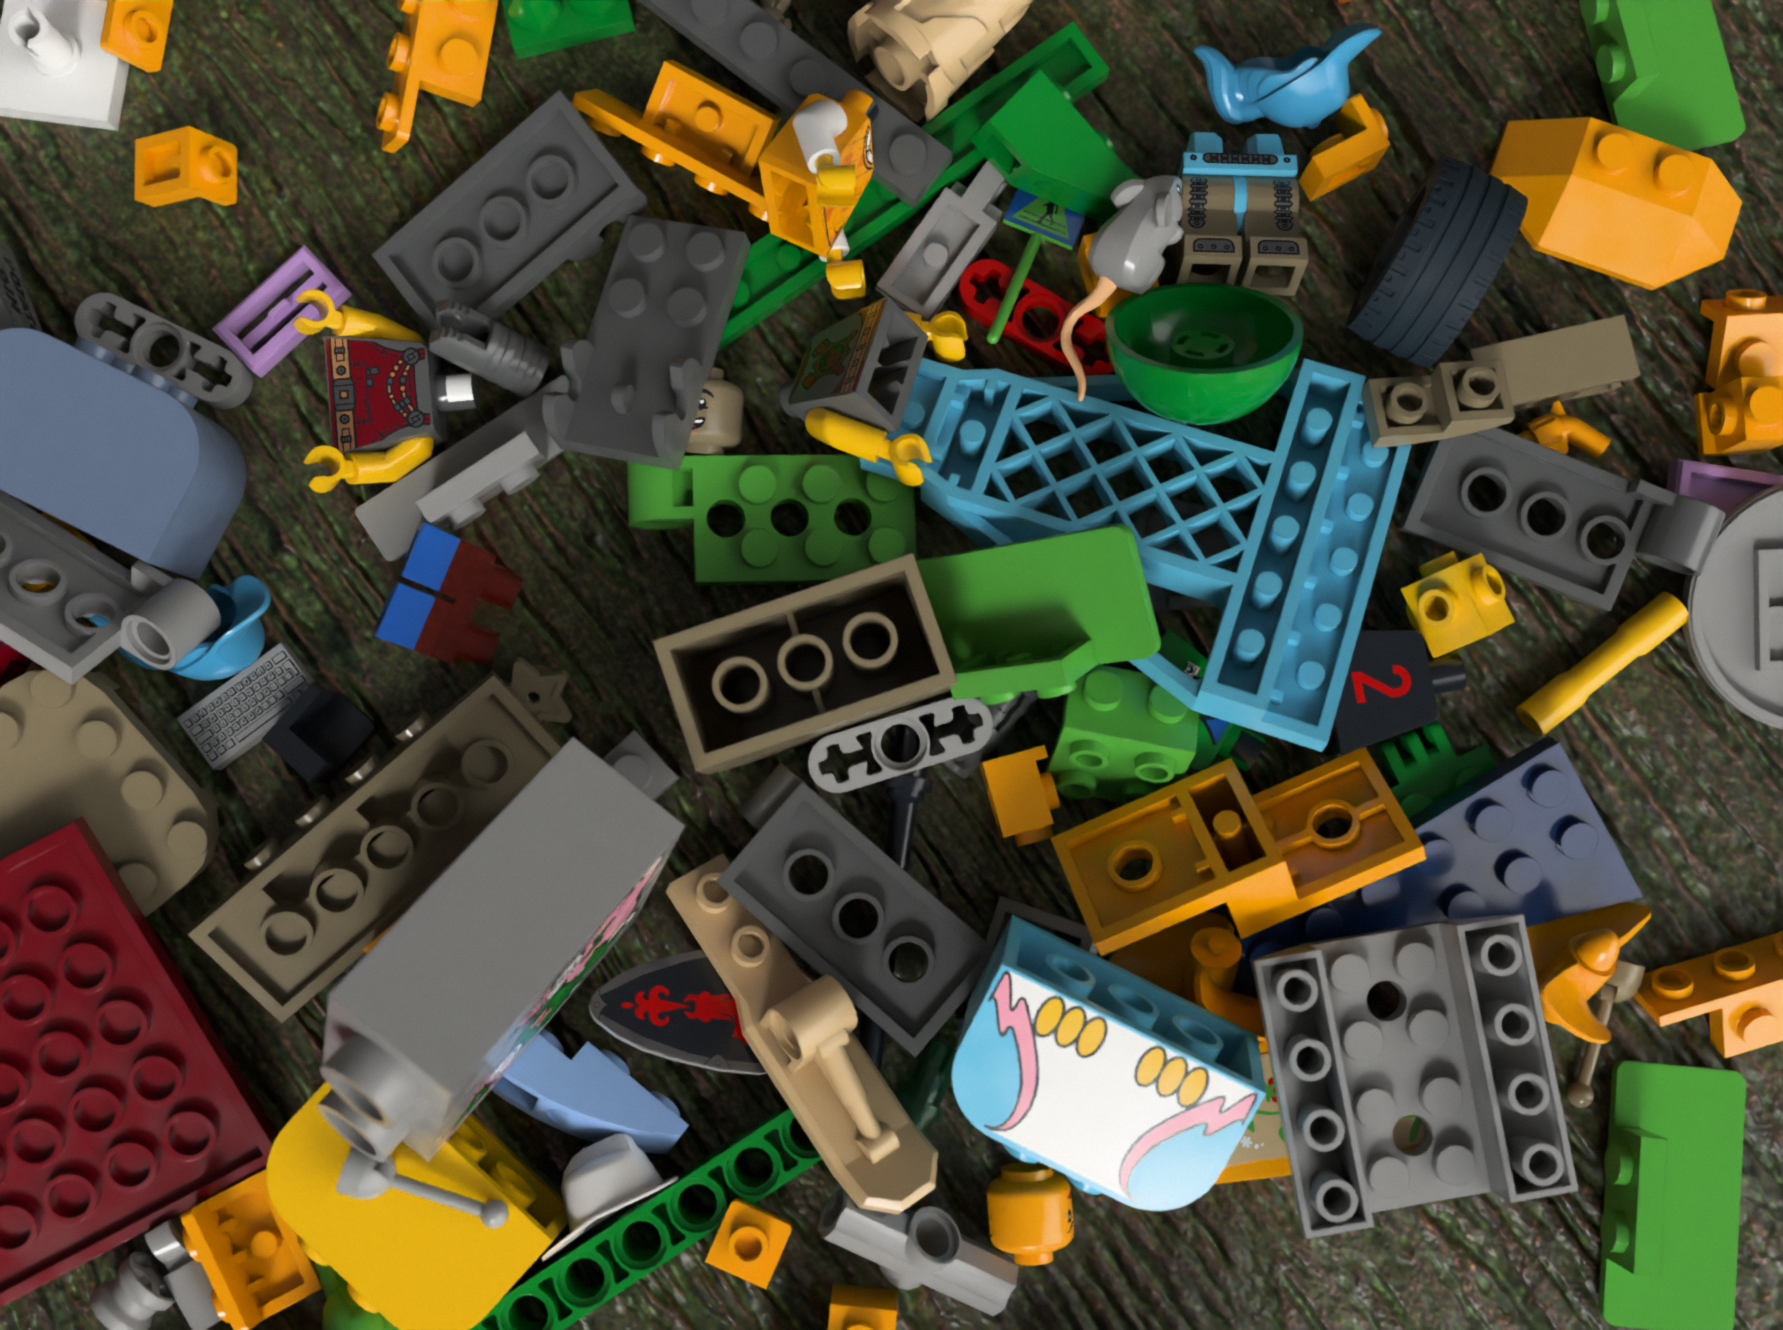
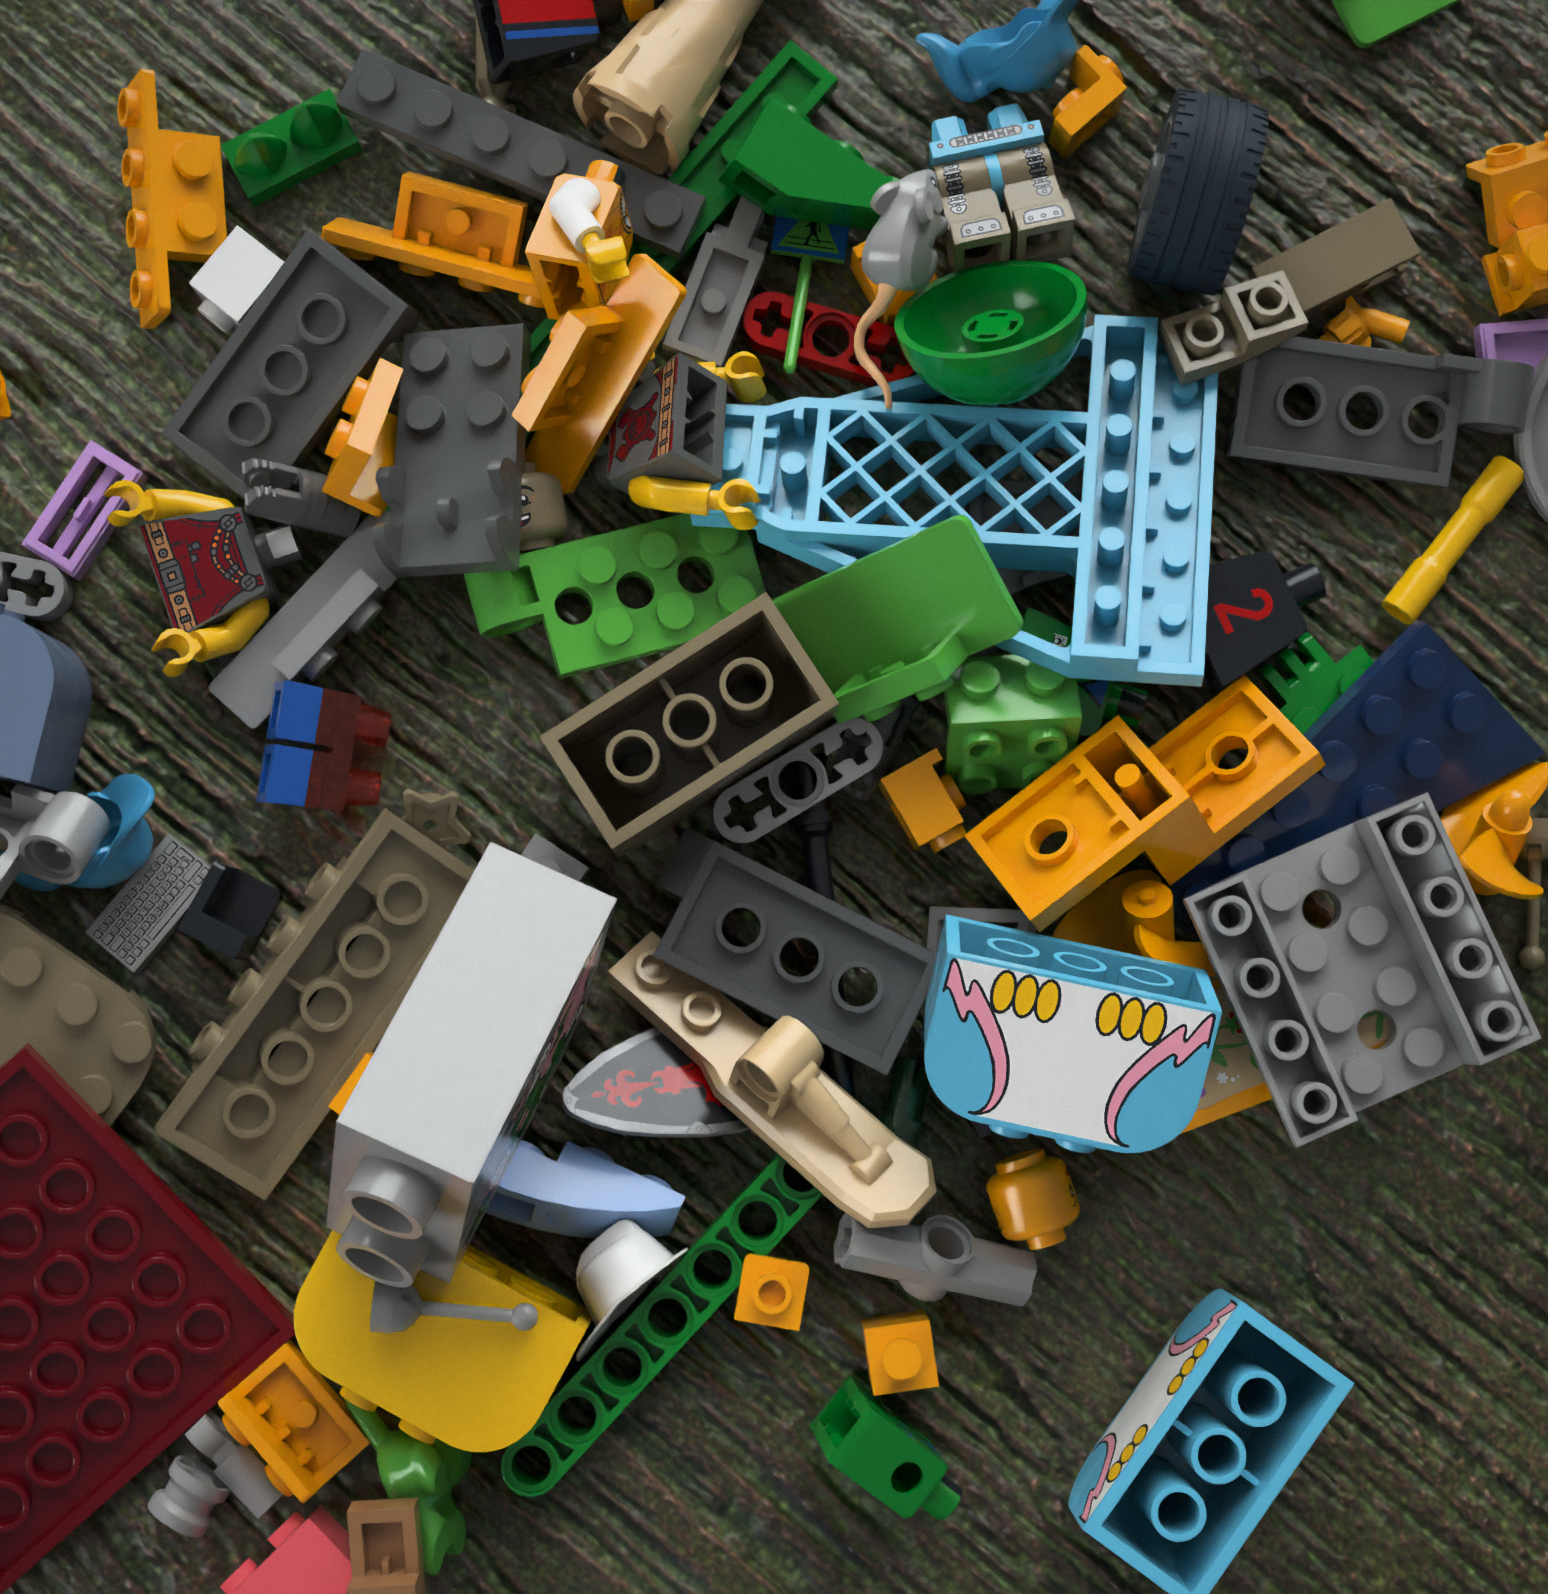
camera: 15 degrees left, 0 degrees up
yellow brick [1401,551,1515,658] -> none
light orange wedge [1488,117,1742,291] -> none
none -> white brick [189,225,284,334]
none -> light orange bracket [321,358,403,517]
none -> light orange bracket [511,254,687,495]

